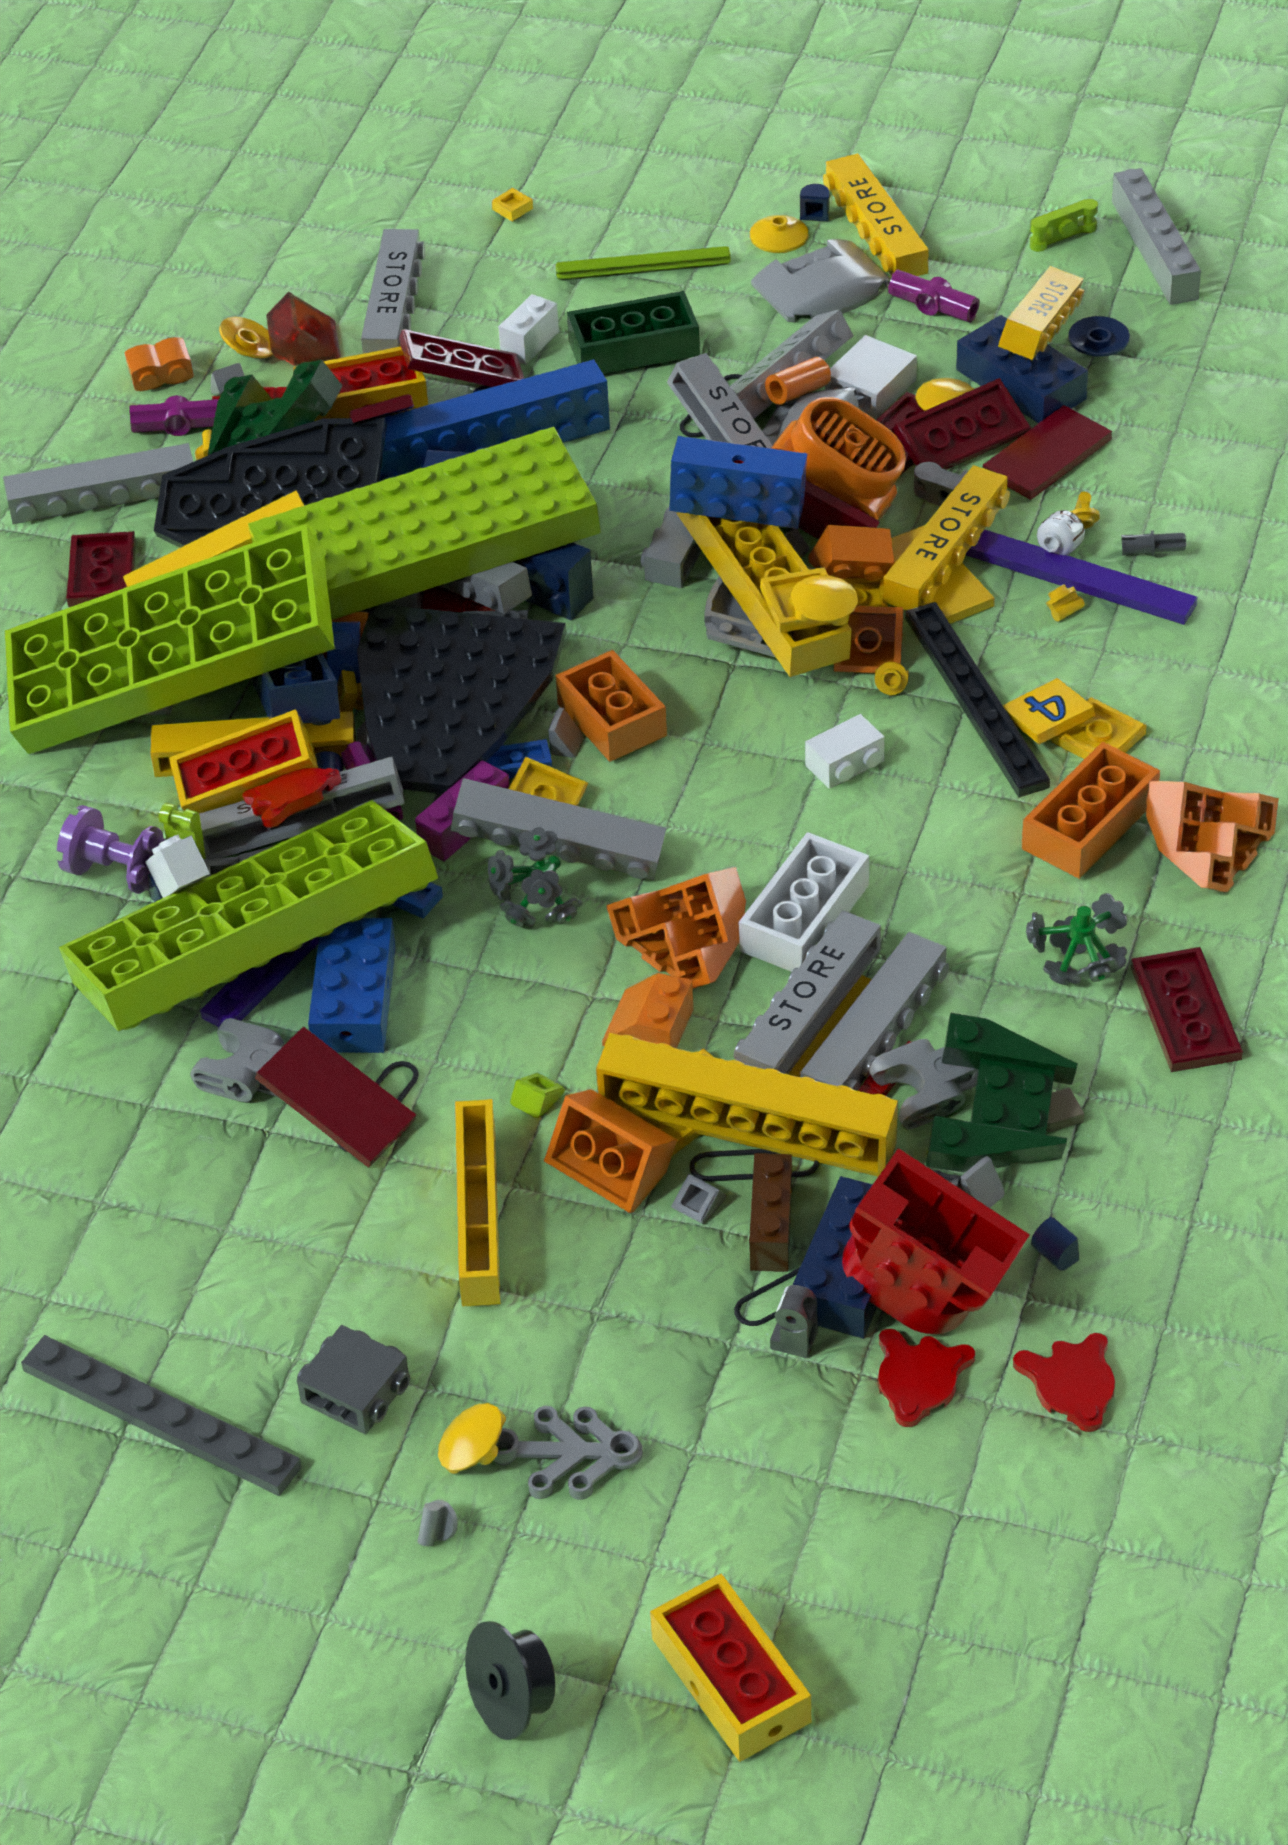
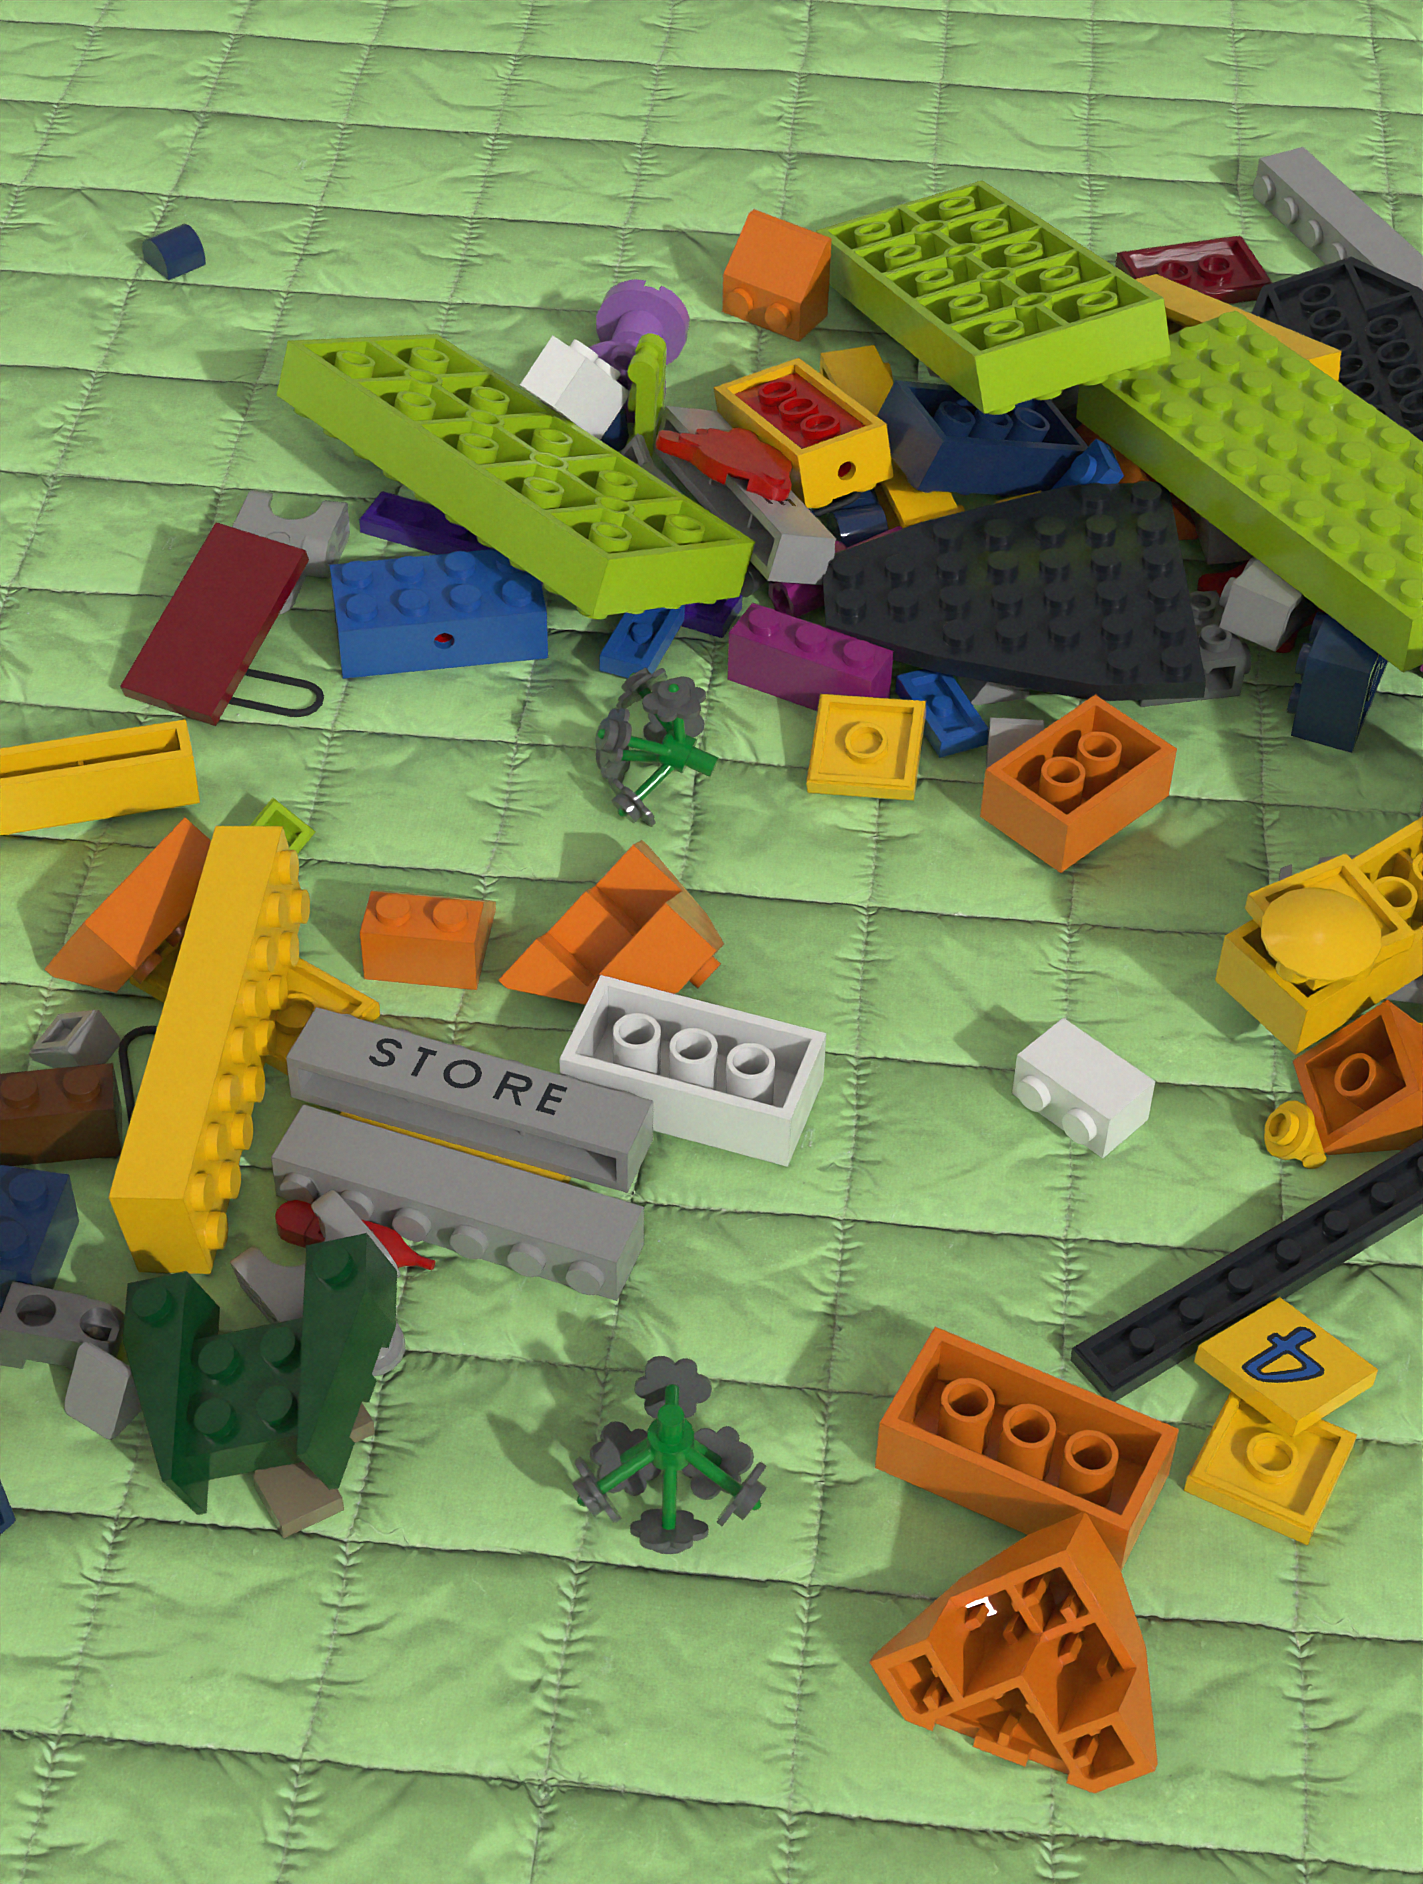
camera: 75 degrees right, 0 degrees up
light grey brick [451,778,666,880] -> none
dark red tile [1130,947,1243,1072] -> none
none -> orange slope [722,209,832,342]

